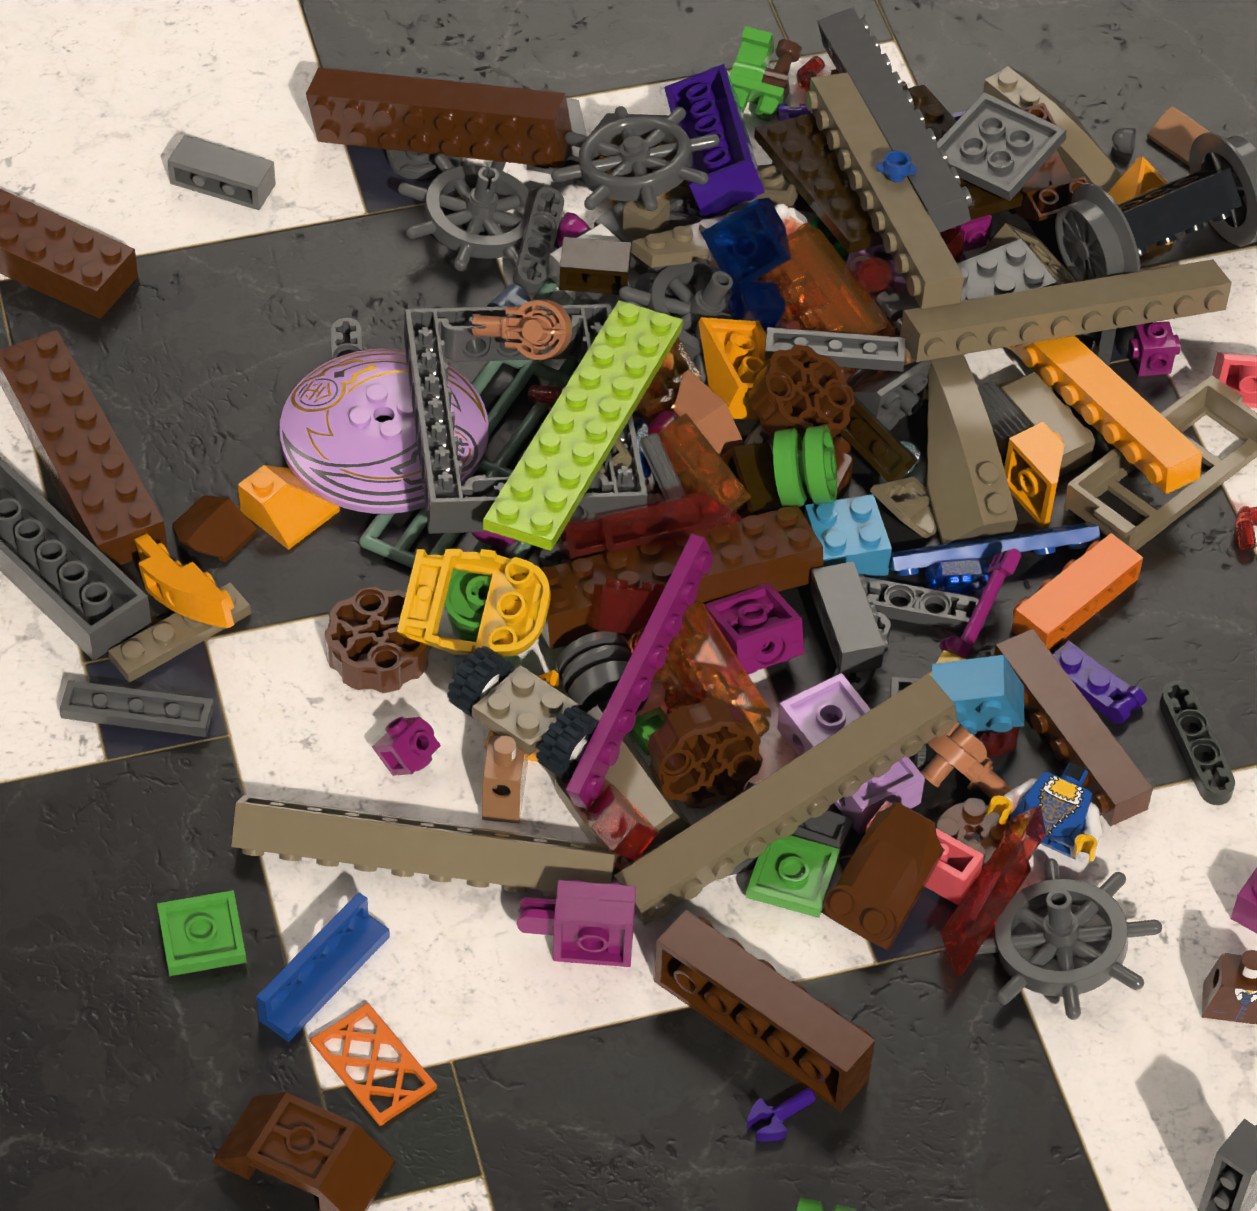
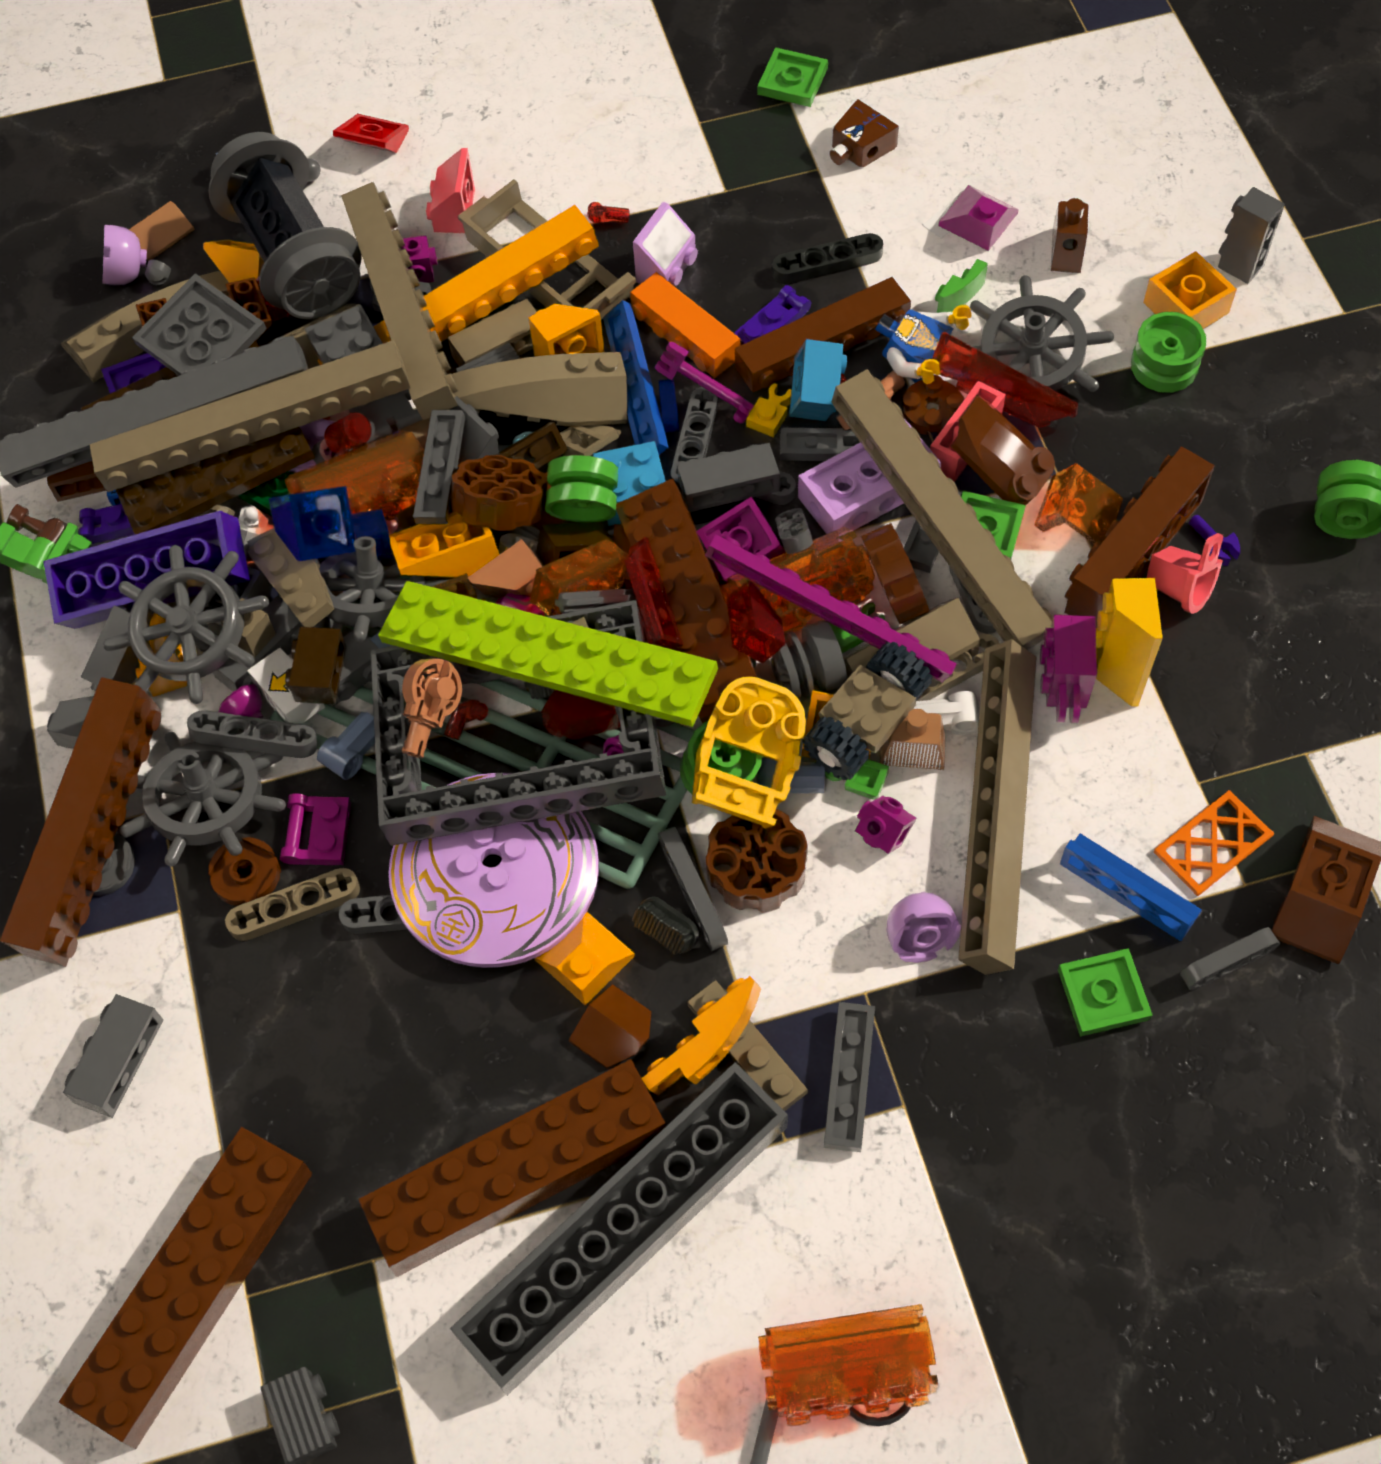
camera: 85 degrees left, 10 degrees up
clear red slope [586,784,659,861] -> none
clear red arm [796,56,825,92] -> none
blue plate [876,151,917,182] -> none
none -> lavender cylinder [103,225,147,285]
none -> reddish brown plate [209,837,281,906]
none -> dark tan beam [225,868,360,941]
none -> magenta plate [280,793,351,865]
none -> pearl dark grey piece [632,897,699,955]
none -> slope [633,202,698,286]
none -> dark grey beam [658,826,728,951]
none -> dark grey beam [775,508,813,554]
none -> bright green plate [825,759,889,800]
none -> lavender cylinder [886,892,961,963]
none -> white piece [913,691,979,735]
none -> bright green slope [935,259,988,313]
none -> clear orange bracket [1034,463,1123,544]
none -> yellow slope [1096,578,1163,706]
none -> bright green wheel [1131,312,1206,393]
none -> light orange brick [1143,251,1237,329]
none -> coral container [1147,533,1223,614]
none -> dark grey beam [1180,927,1280,991]

